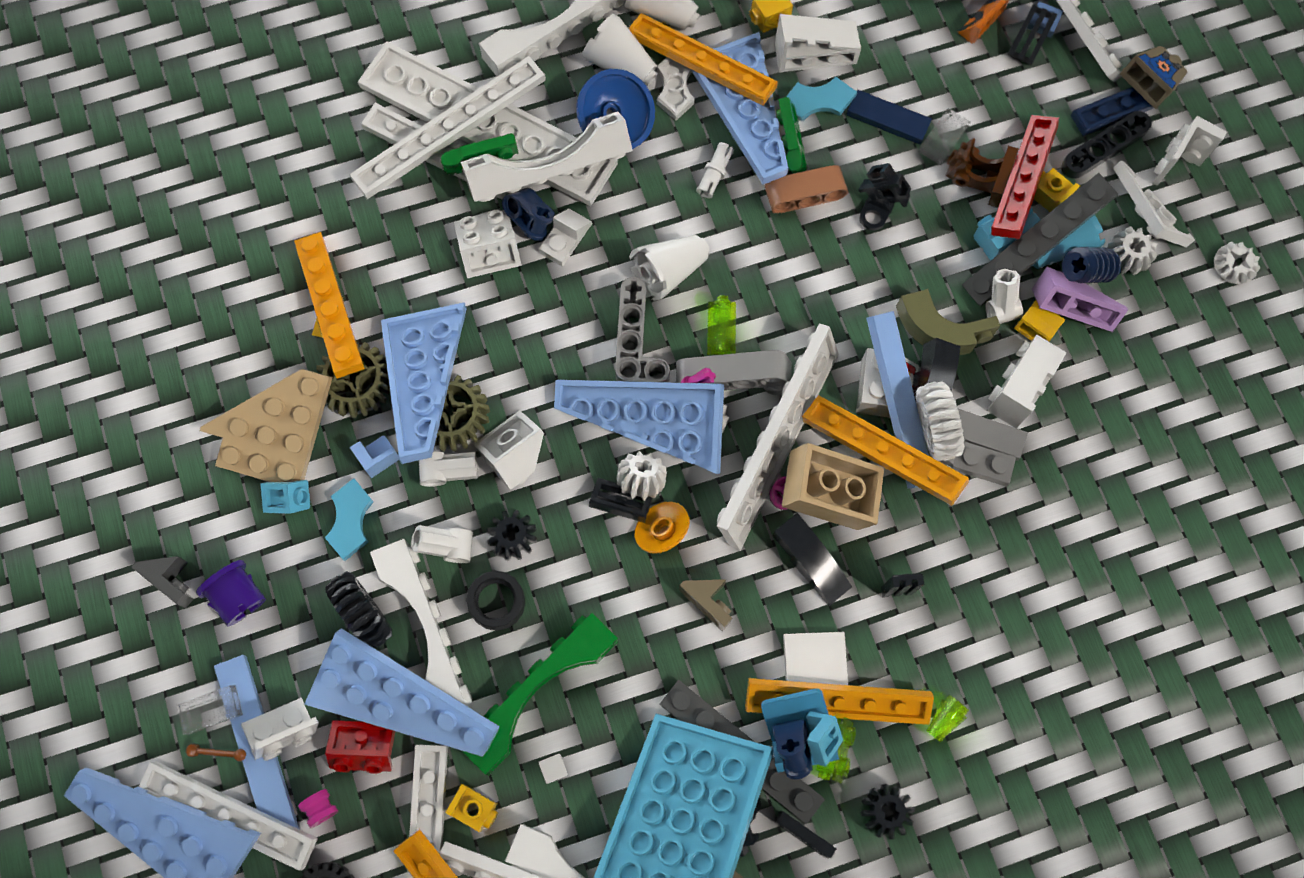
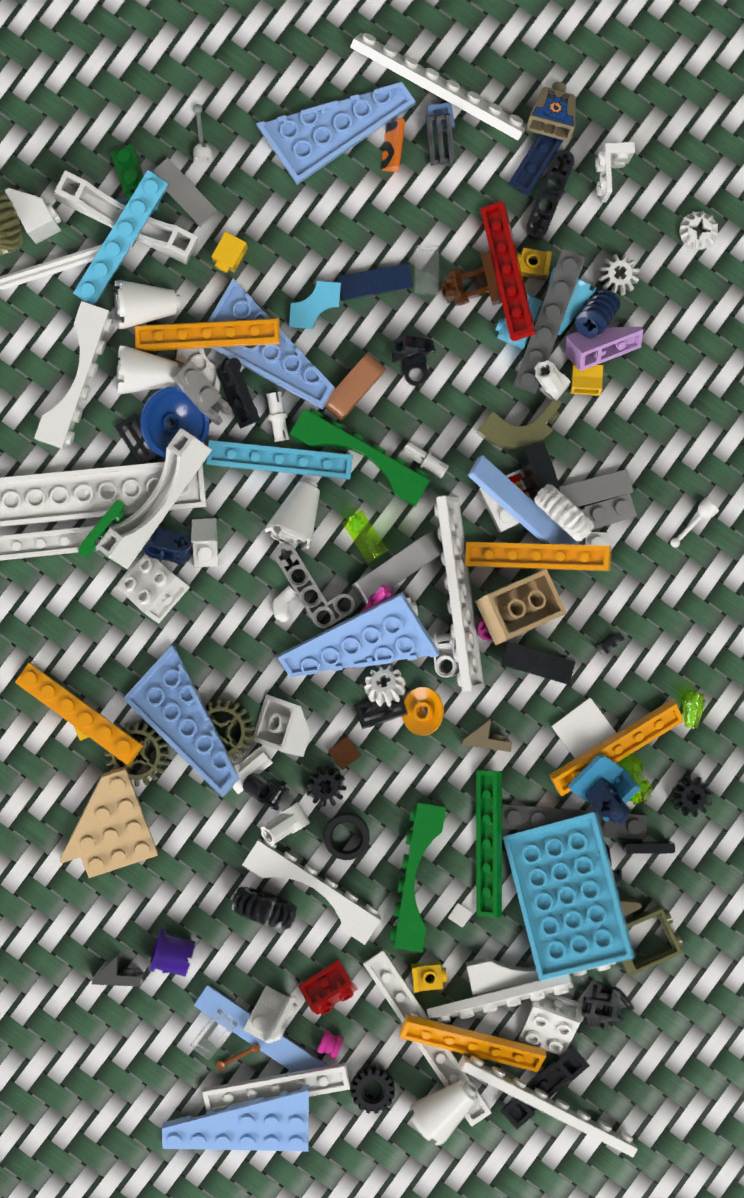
camera: 35 degrees left, 15 degrees up
medium azure bracket [260,480,310,514] -> none
light blue wing [304,628,499,756] -> none
medium azure tile [325,478,373,561] -> none
white plate [349,56,546,199] -> none
light blue panel [350,436,400,478] -> none
white wedge [774,14,861,72] -> none
green hinge [776,97,808,174] -> none
medium azure bracket [806,711,843,766] -> none
white wedge [986,335,1066,428] -> none
white wing [1113,160,1195,248] -> none
none -> black tile [115,414,159,464]
none -> light grey hinge [171,360,232,426]
none -> medium azure plate [206,440,353,480]
none -> black plate [216,358,260,429]
none -> black piece [243,773,290,811]
none -> white arm [273,586,296,622]
none -> green arch [290,408,430,507]
none -> reddish brown tile [328,736,361,770]
none -> white axle [403,442,449,479]
none -> white piece [431,633,459,677]
none -> green plate [476,770,502,918]
none -> white hinge [670,498,719,547]

